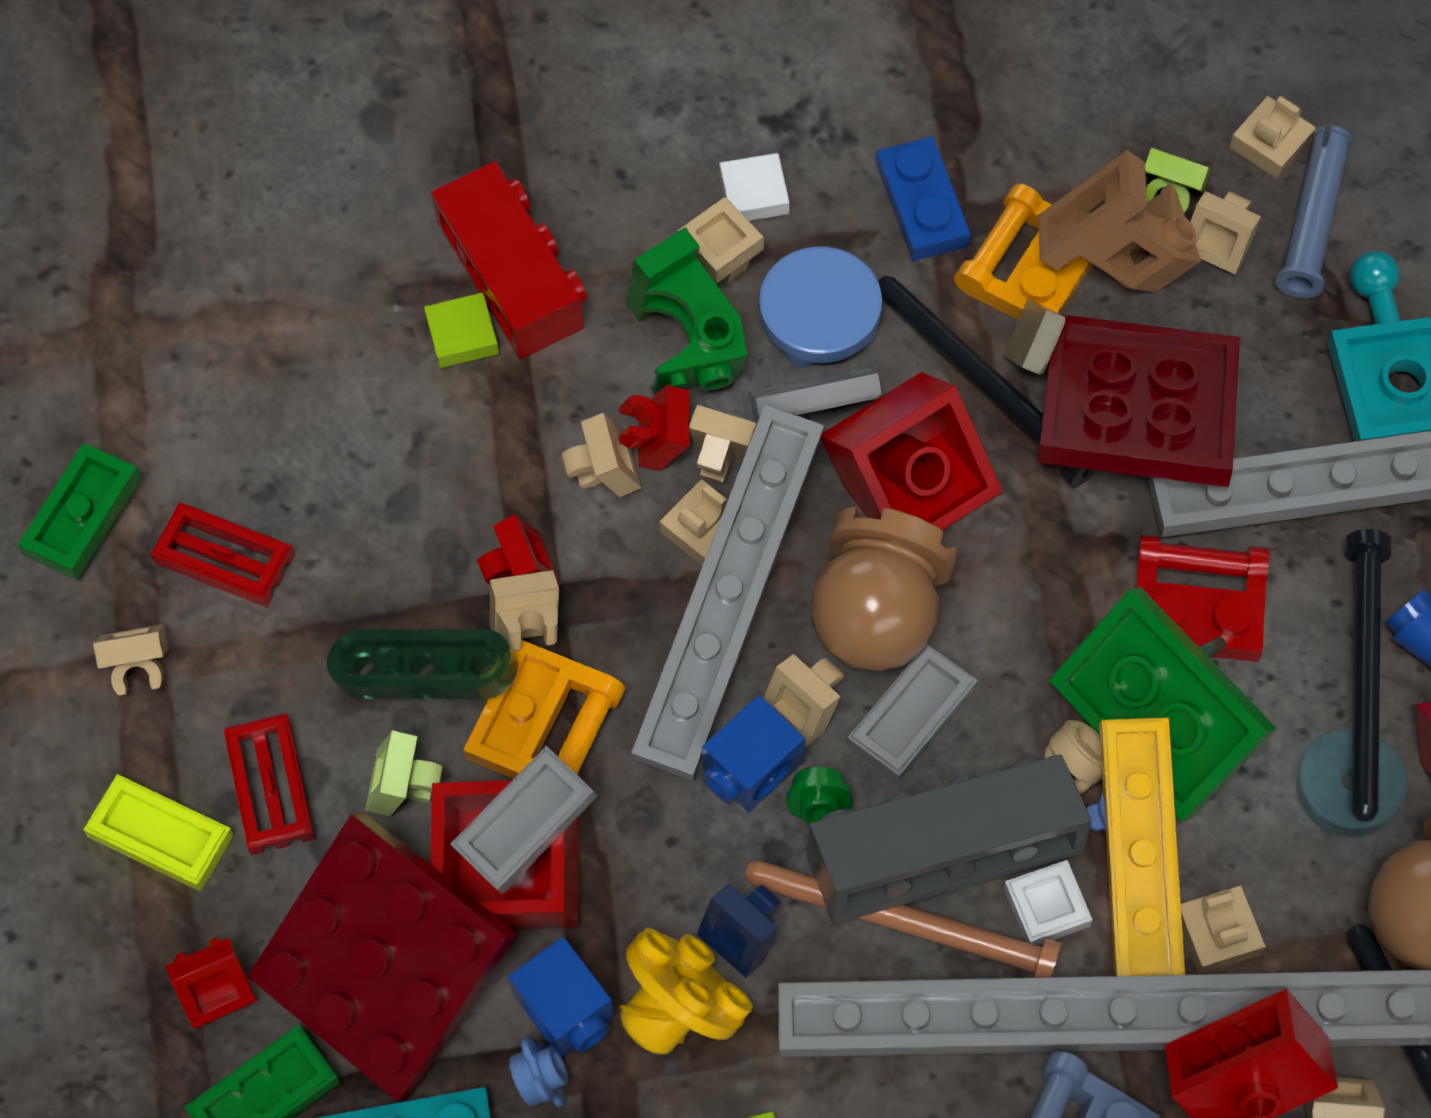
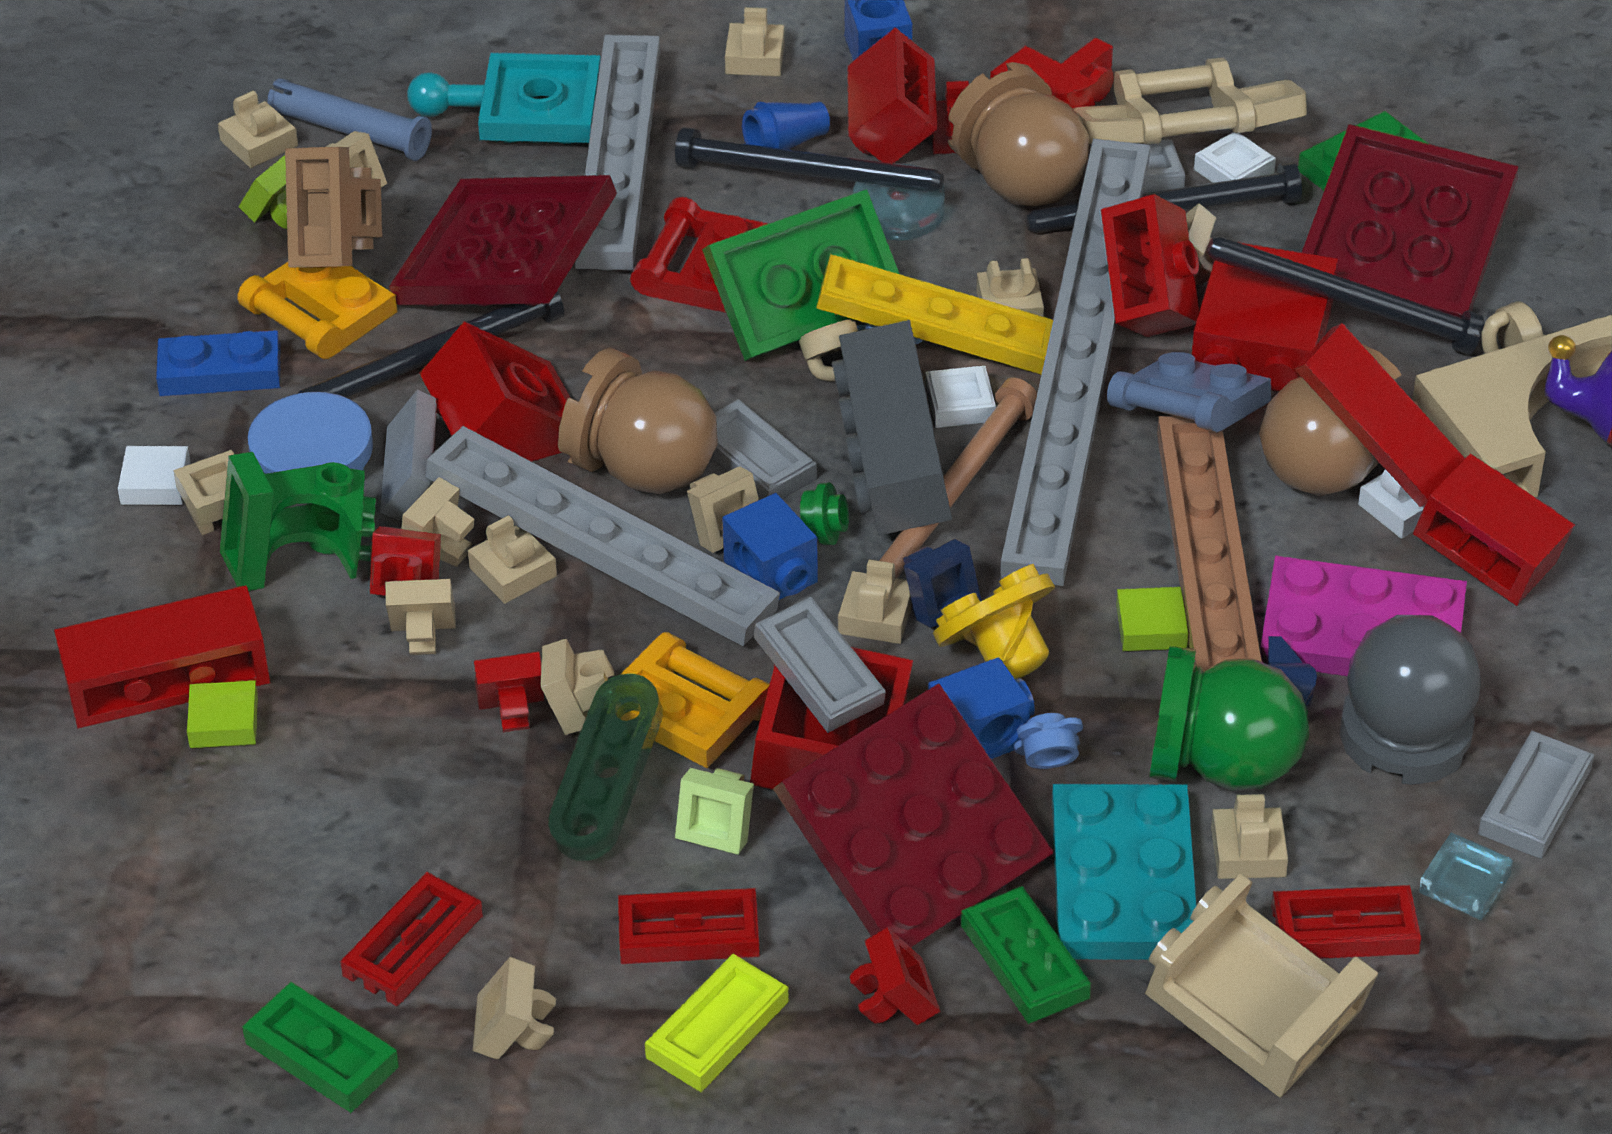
camera: 80 degrees left, 20 degrees down
dark tan tile [1003,299,1066,375] -> none
none -> tan tile [838,559,913,644]

